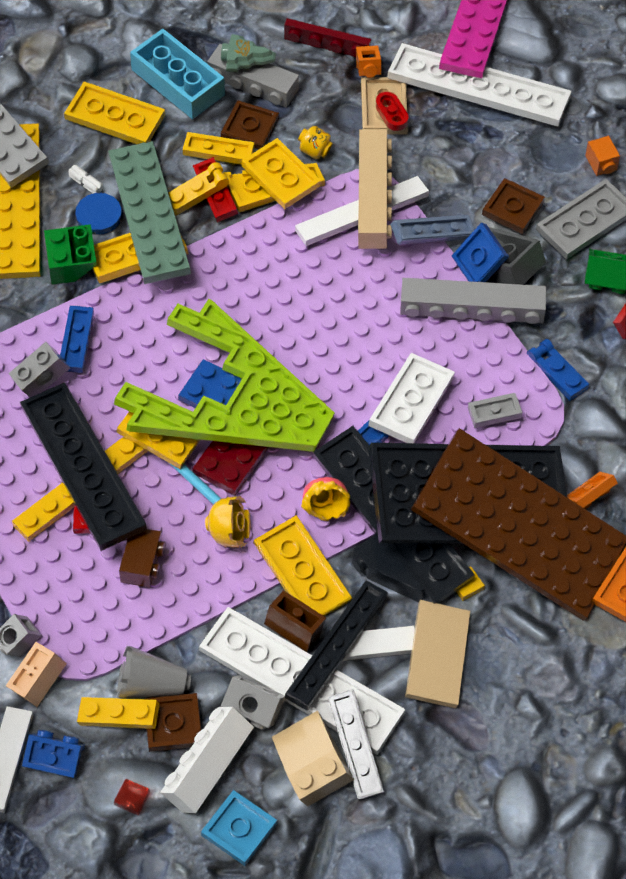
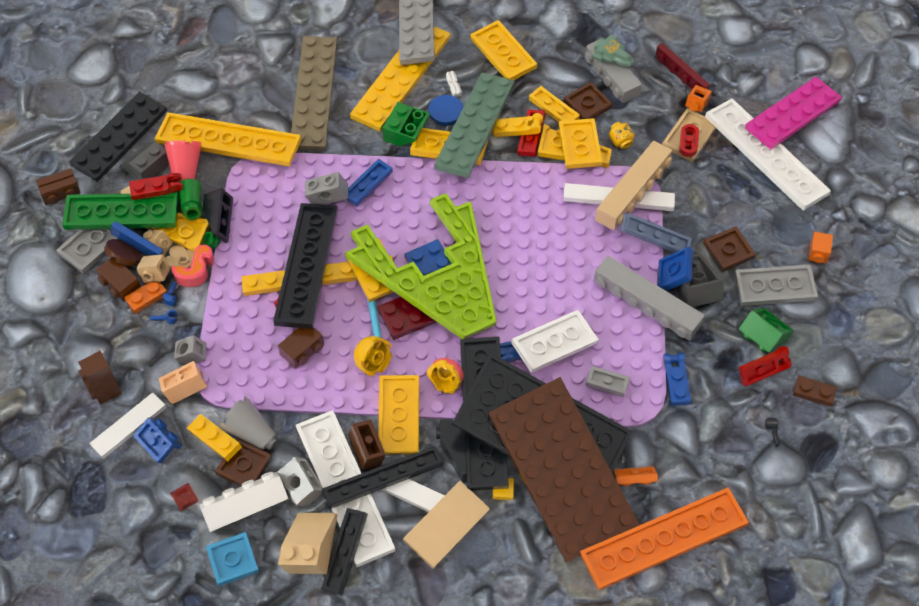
camera: 35 degrees right, 0 degrees up
medium azure brick [130,29,225,120] -> none

